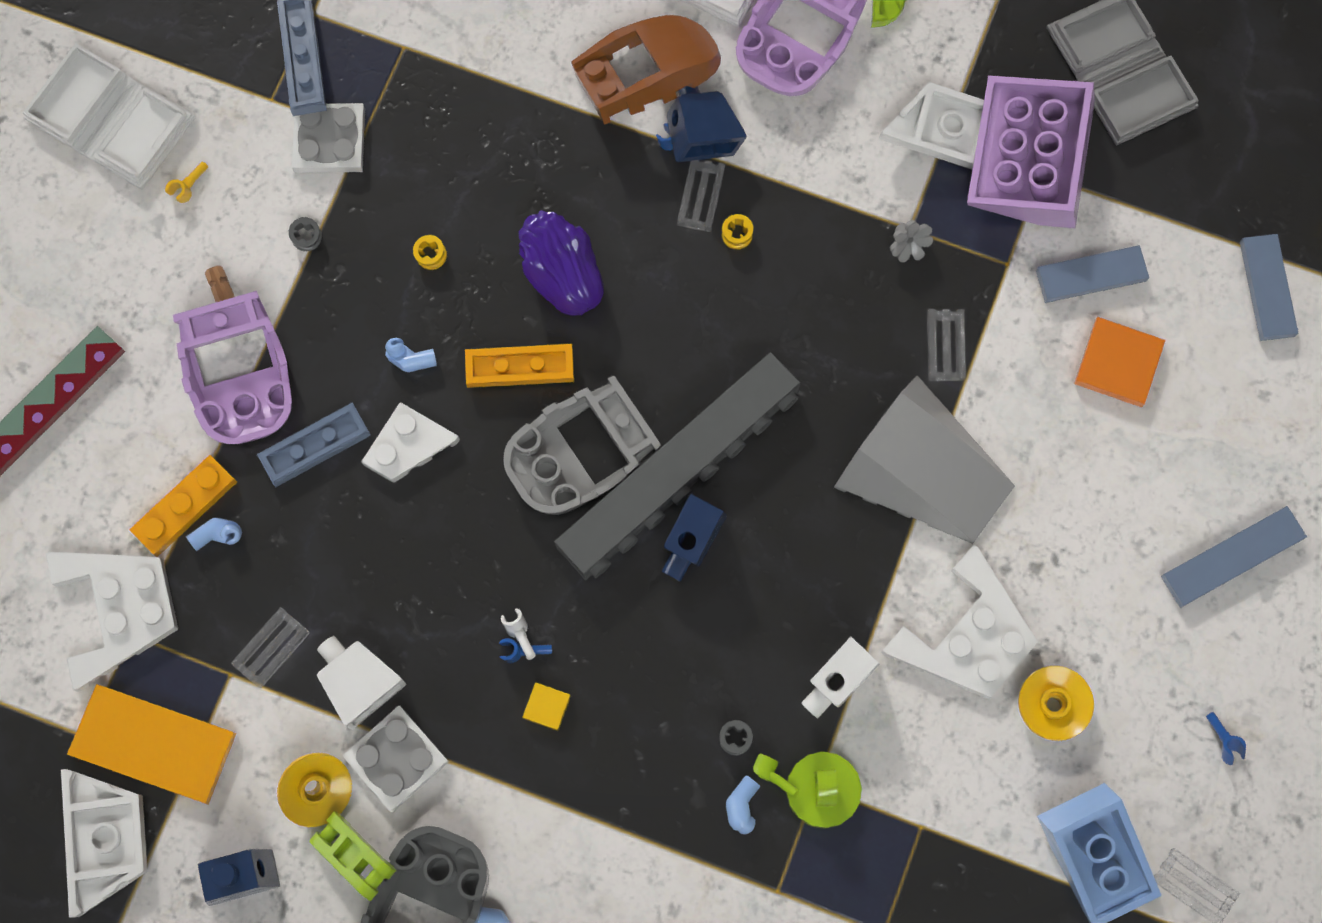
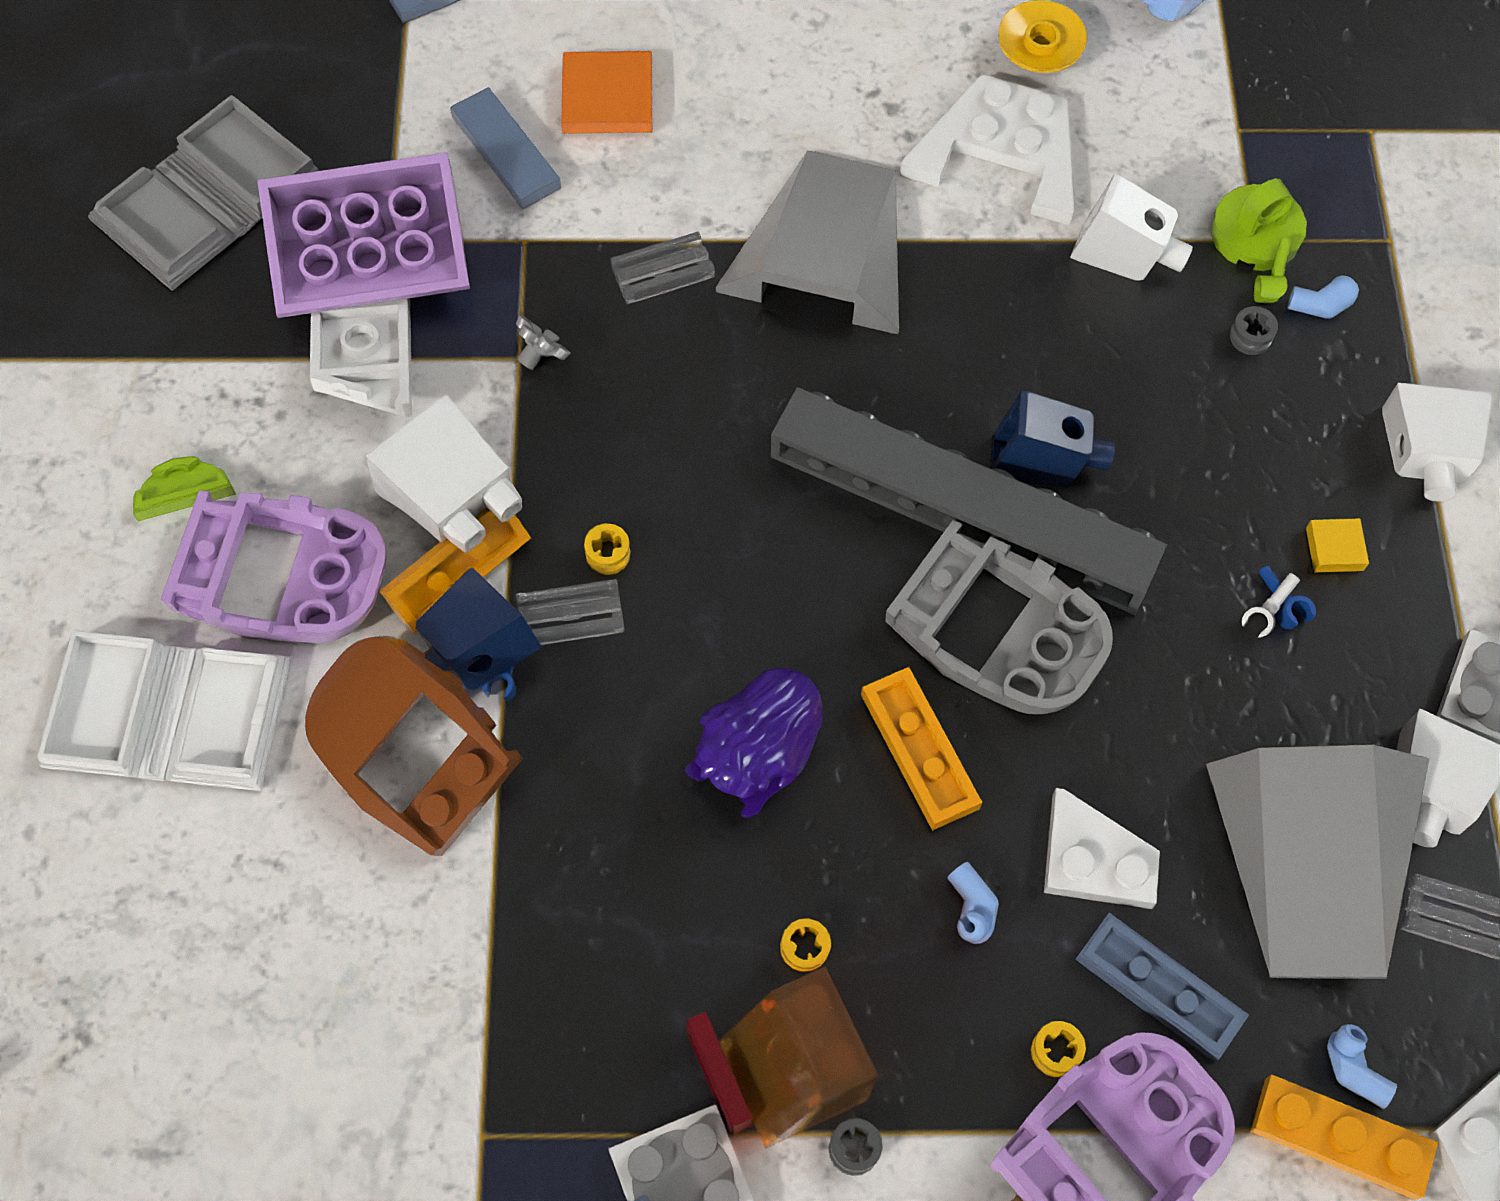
camera: 115 degrees left, 10 degrees down
none -> white hips [365,394,522,553]
none -> light orange plate [379,508,531,634]
none -> dark red tile [686,1011,753,1136]
none -> clear orange slope [719,966,878,1149]
none -> yellow bush [1031,1021,1086,1077]
none -> light grey wedge [1206,745,1430,979]
none -> white torso [1382,383,1492,501]

